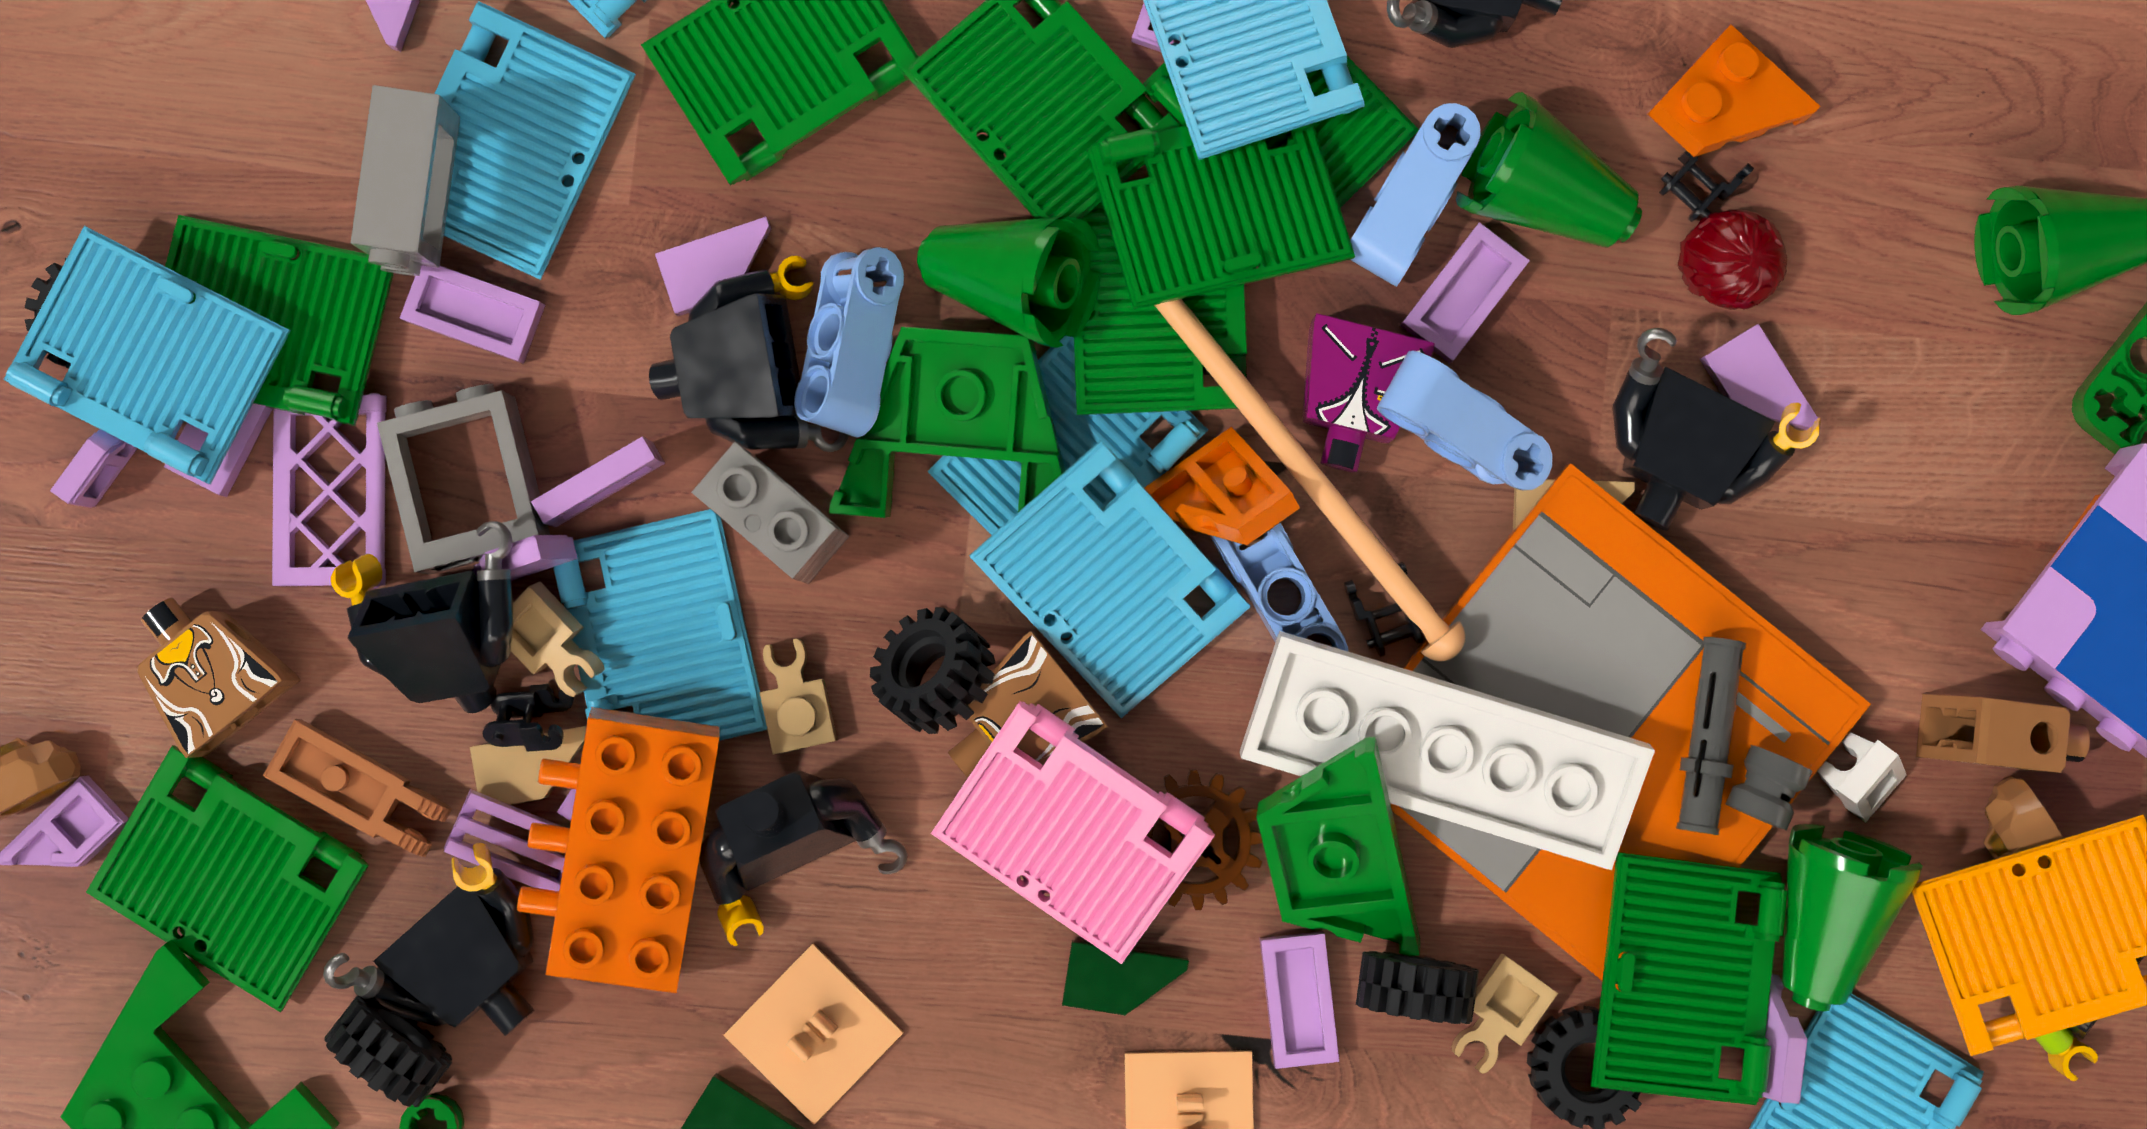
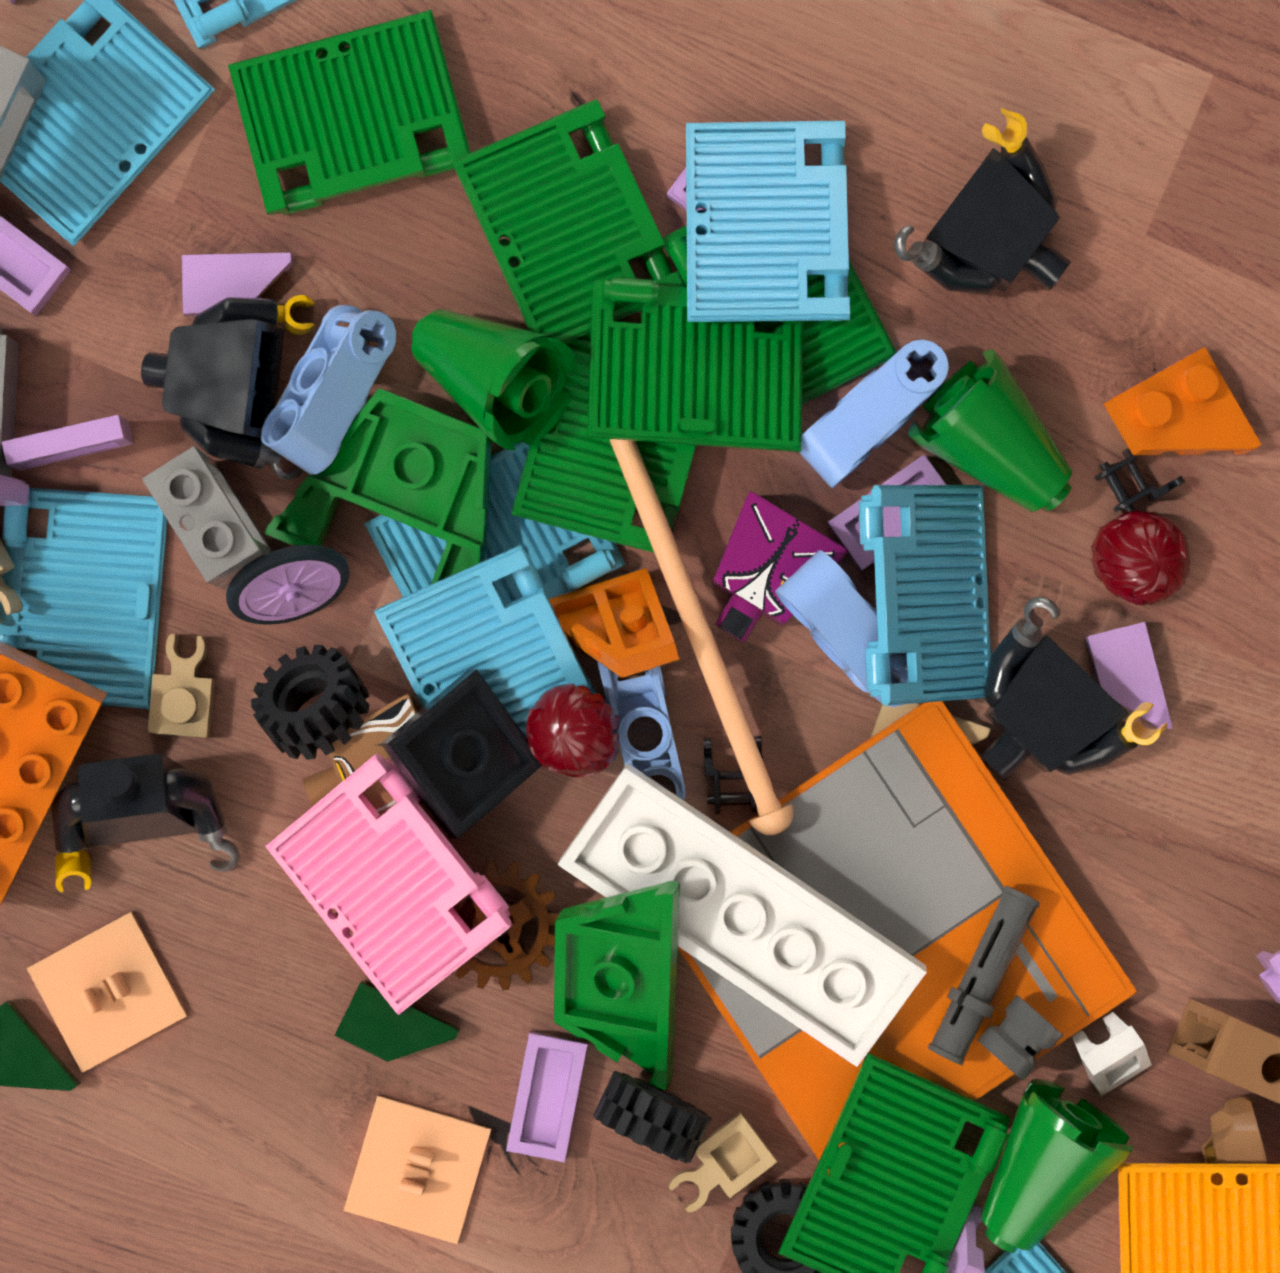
camera: 15 degrees right, 0 degrees up
none -> lavender wheel [226,545,350,625]
none -> black plate [381,669,542,839]
none -> dark red hair [526,683,620,777]
none -> medium azure window [858,485,991,706]

